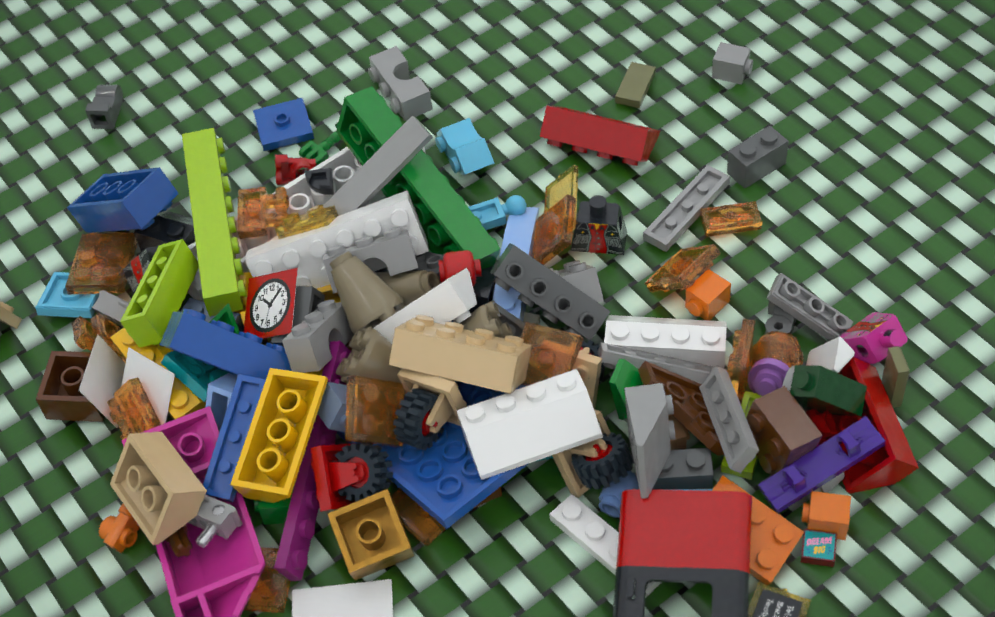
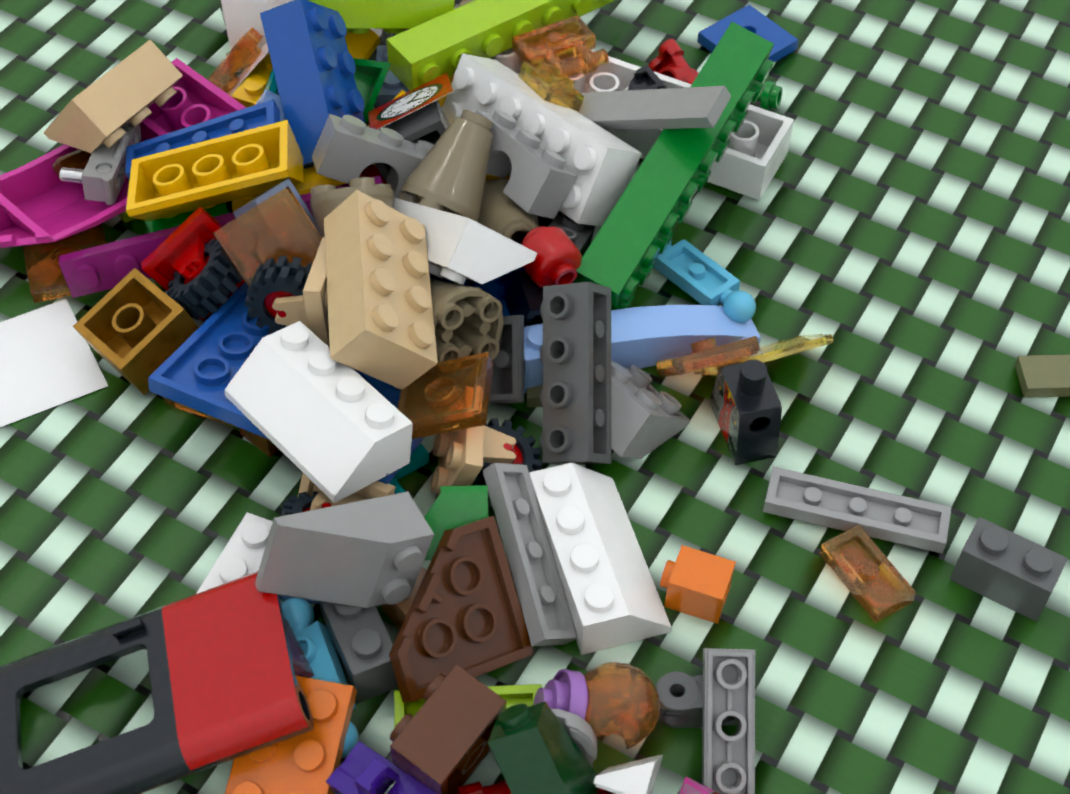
camera: 60 degrees right, 0 degrees up
light grey arch [368,46,433,121] -> none
medium azure brick [435,118,494,175] -> none
red slope [540,106,660,166] -> none
clear orange plate [645,244,721,292] -> none
light grey plate [699,366,759,473] -> none
clear orange plate [727,319,755,404] -> none

